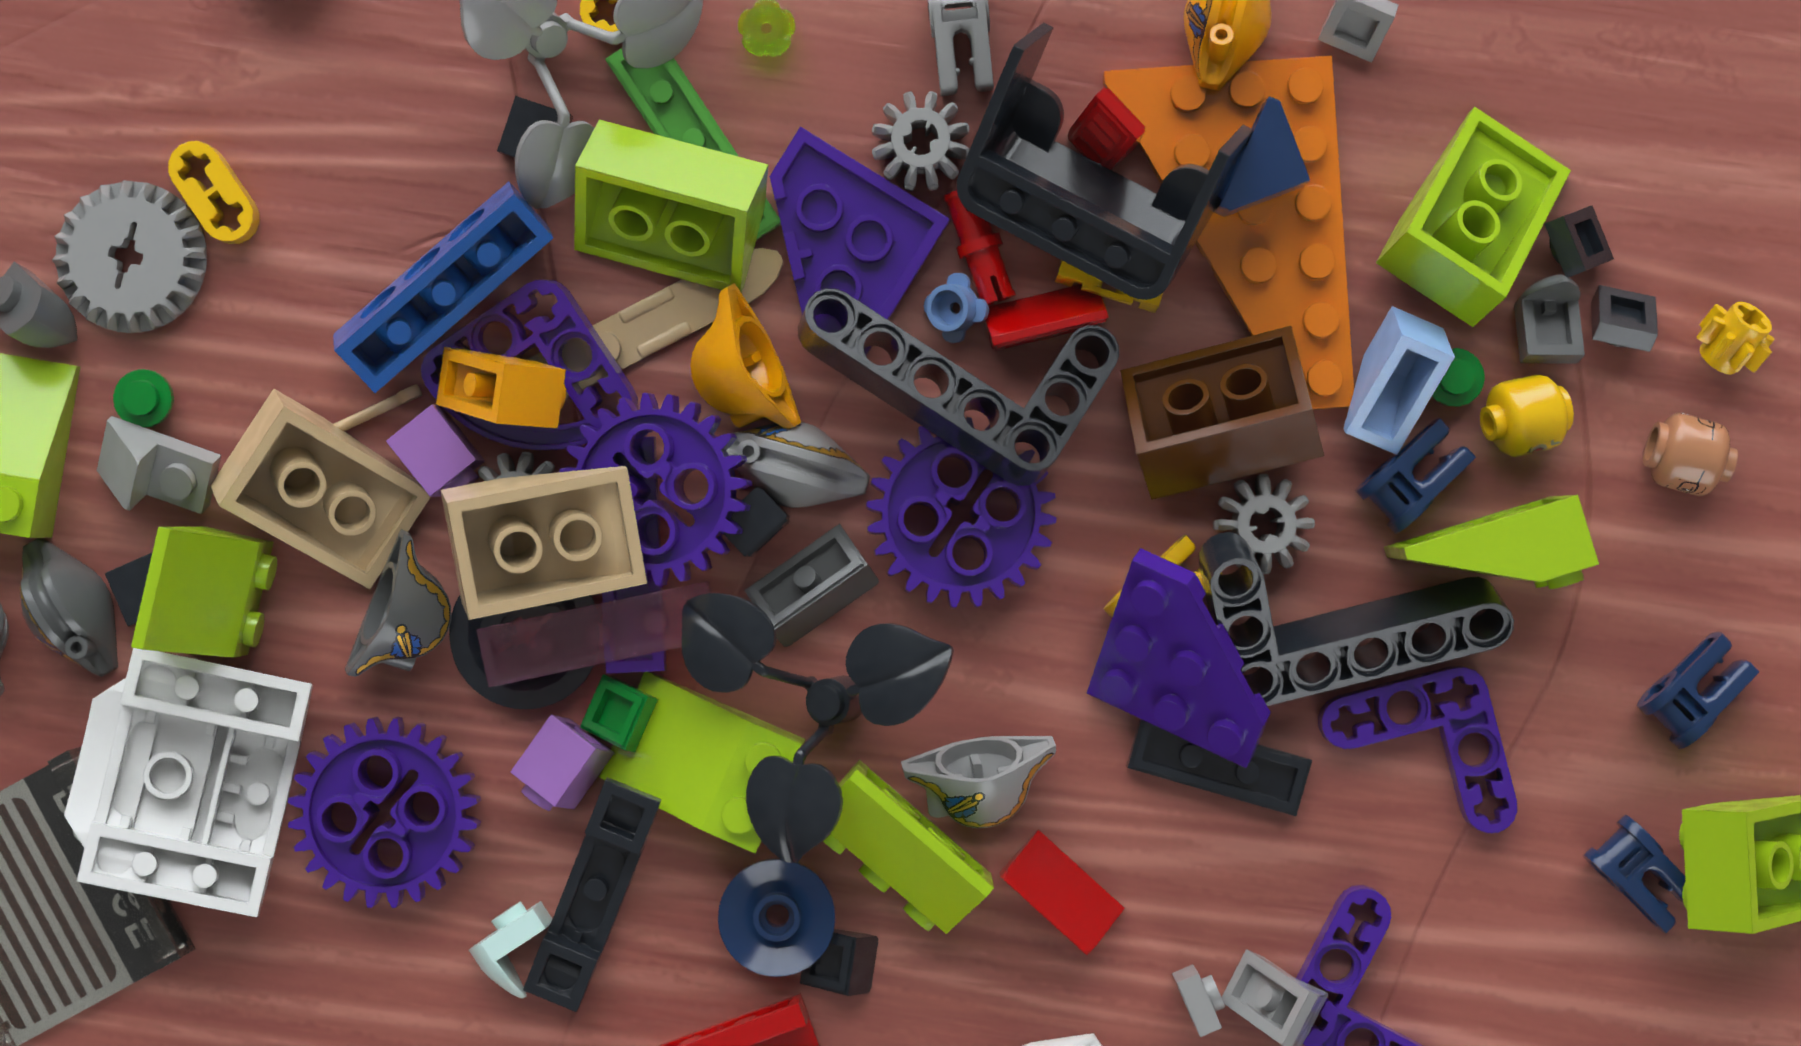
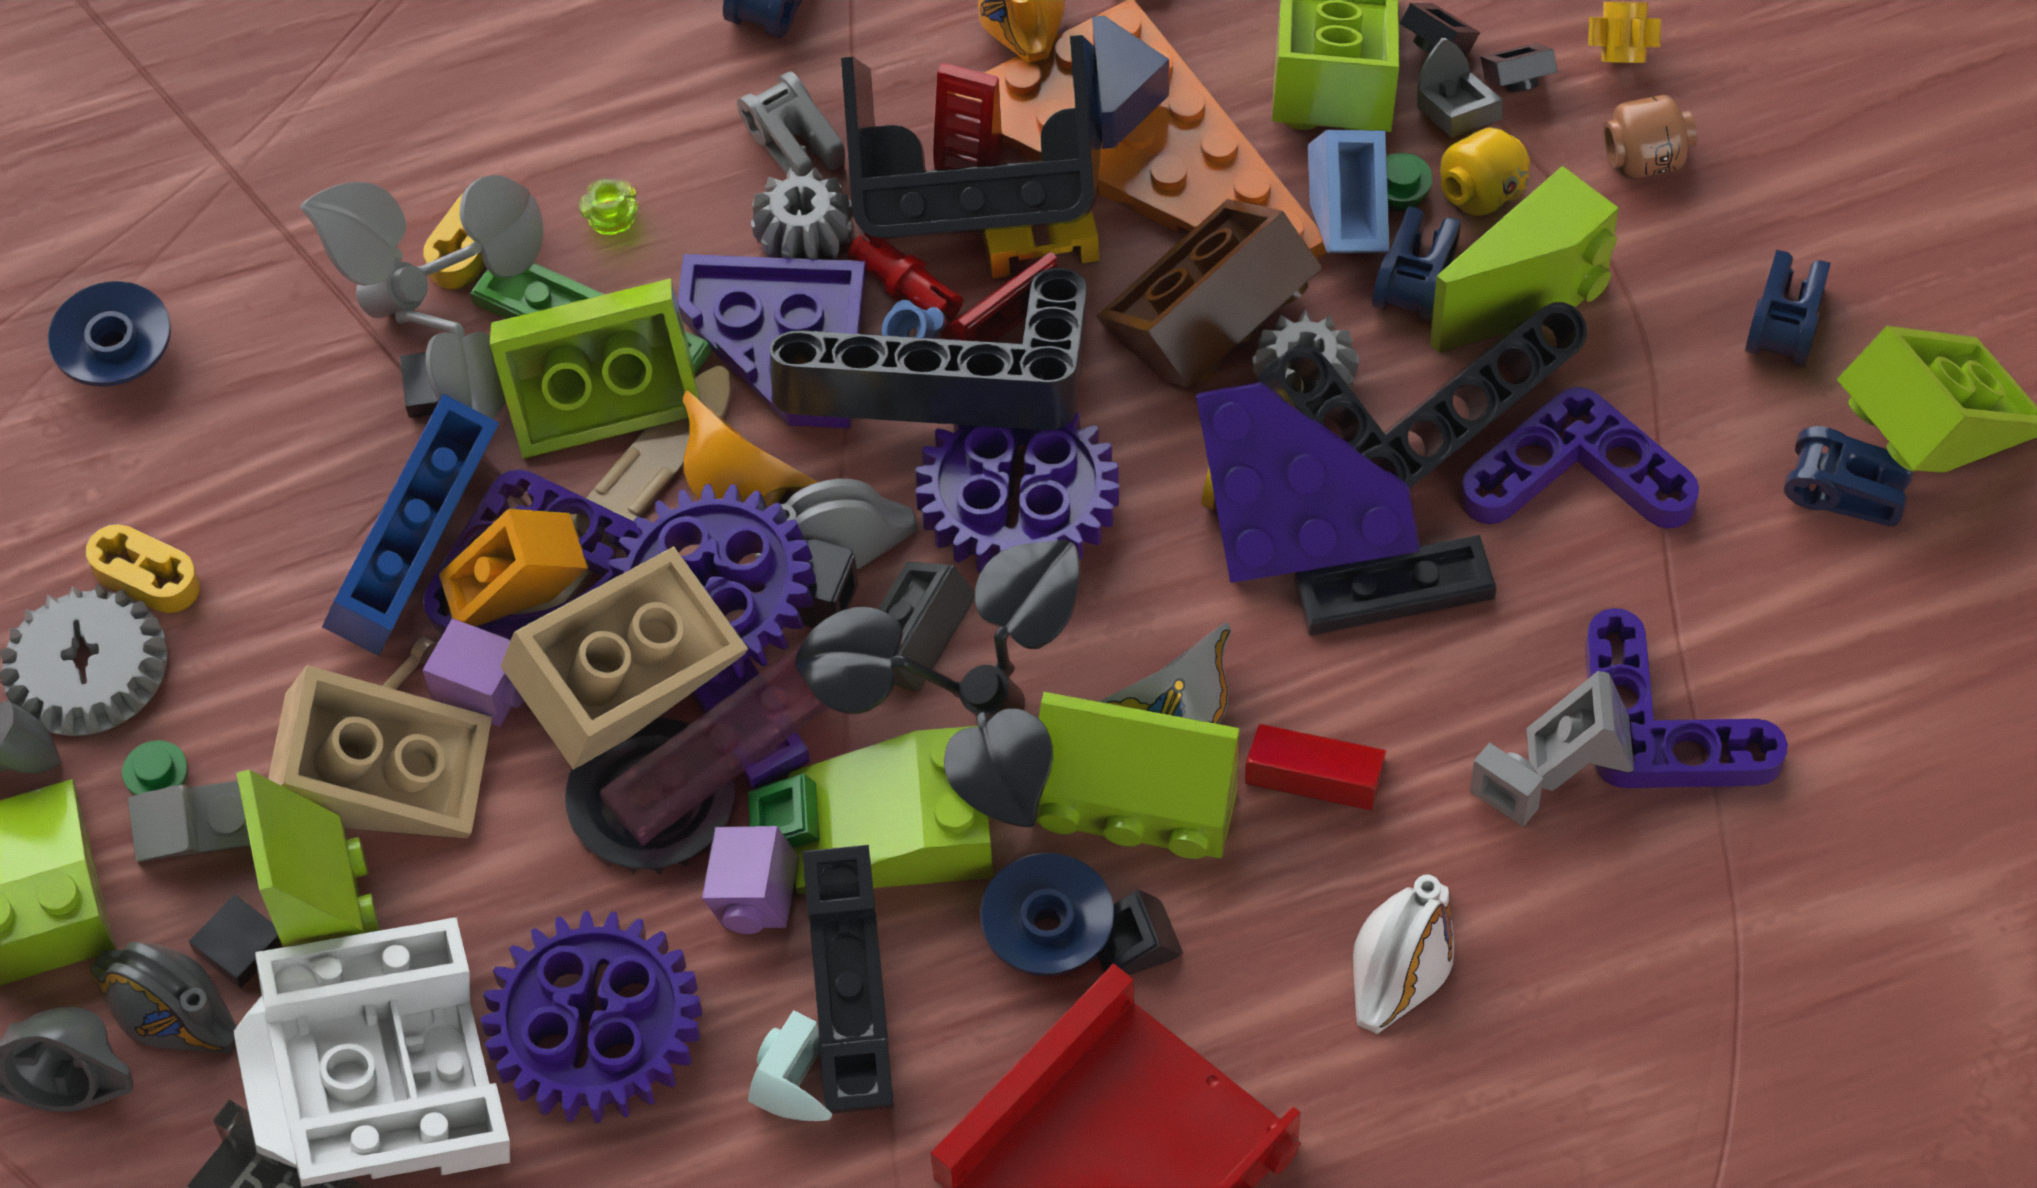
camera: 20 degrees left, 30 degrees down
dark grey hat [345,529,451,677] -> none

